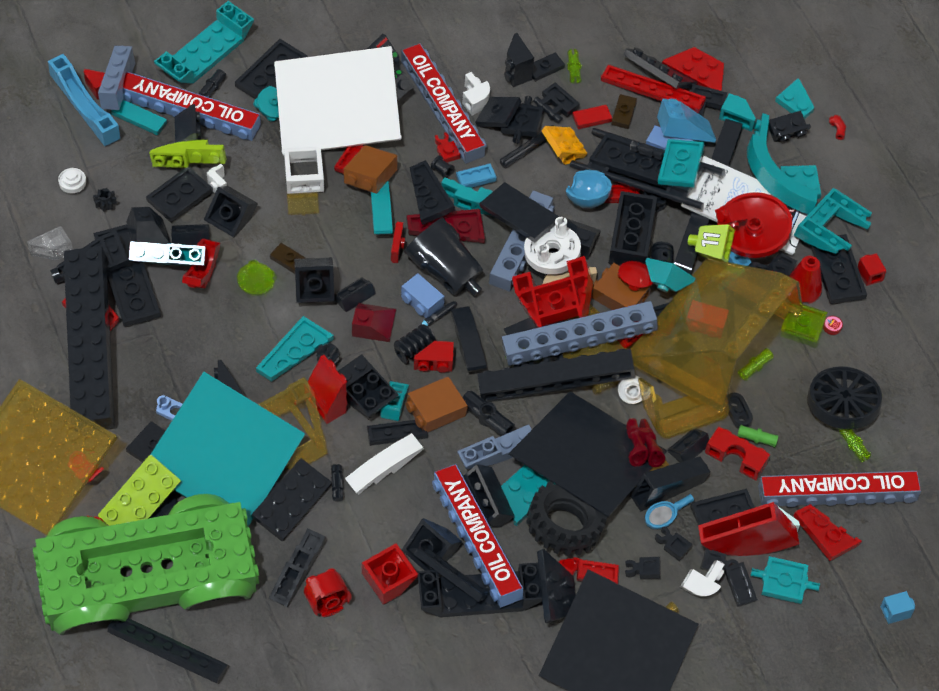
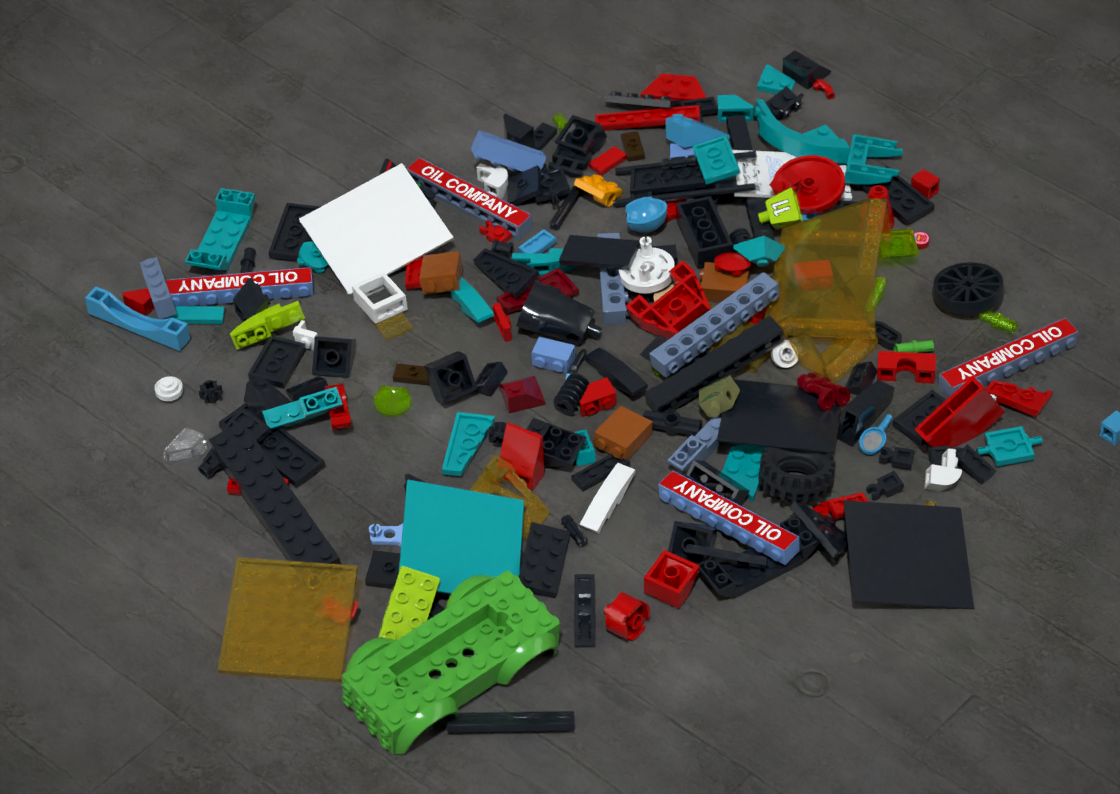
camera: 20 degrees left, 10 degrees down
none -> medium blue brick [471,130,546,172]
none -> black slope [555,115,607,153]
none -> olive torso [699,375,740,418]
none -> black slope [782,50,831,90]

